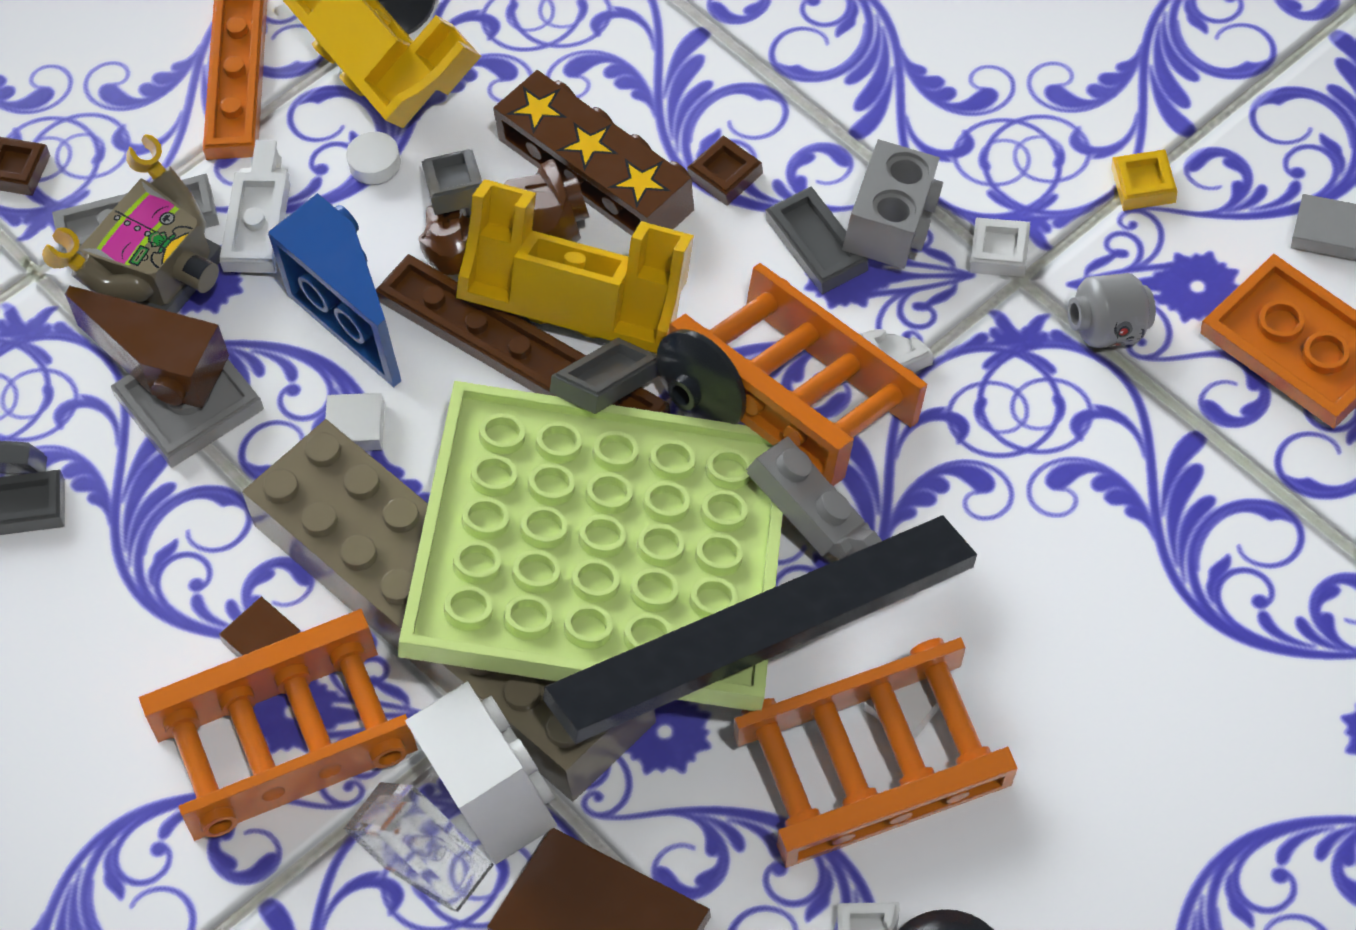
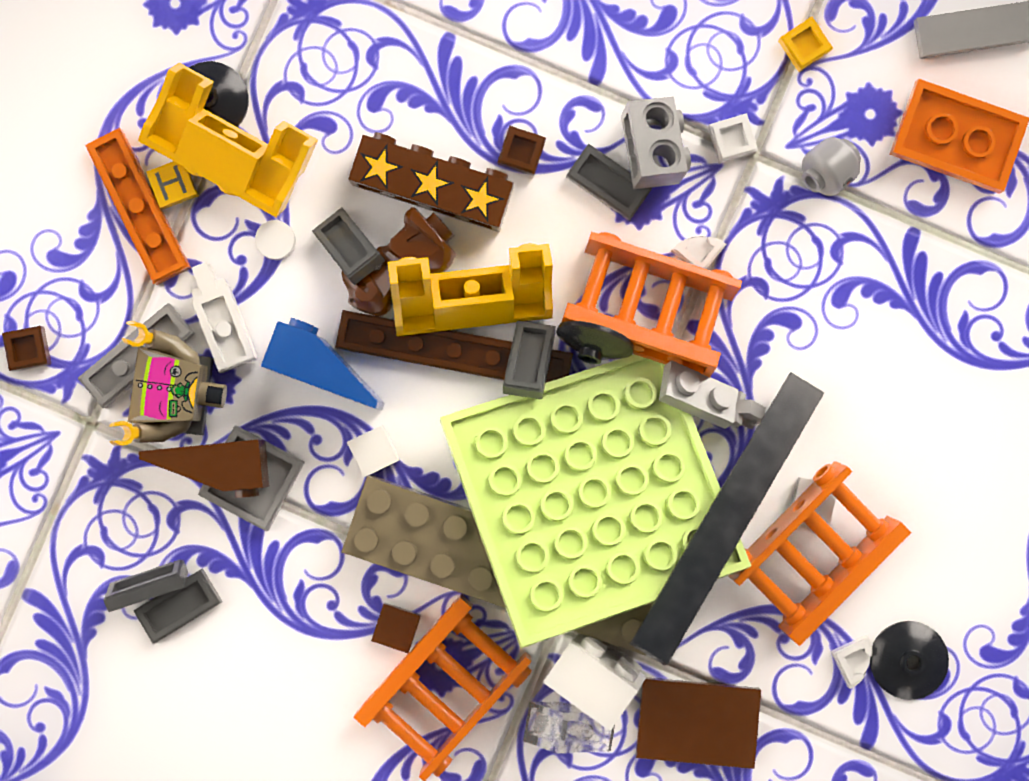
camera: 25 degrees left, 30 degrees up
none -> yellow tile [146,161,199,210]

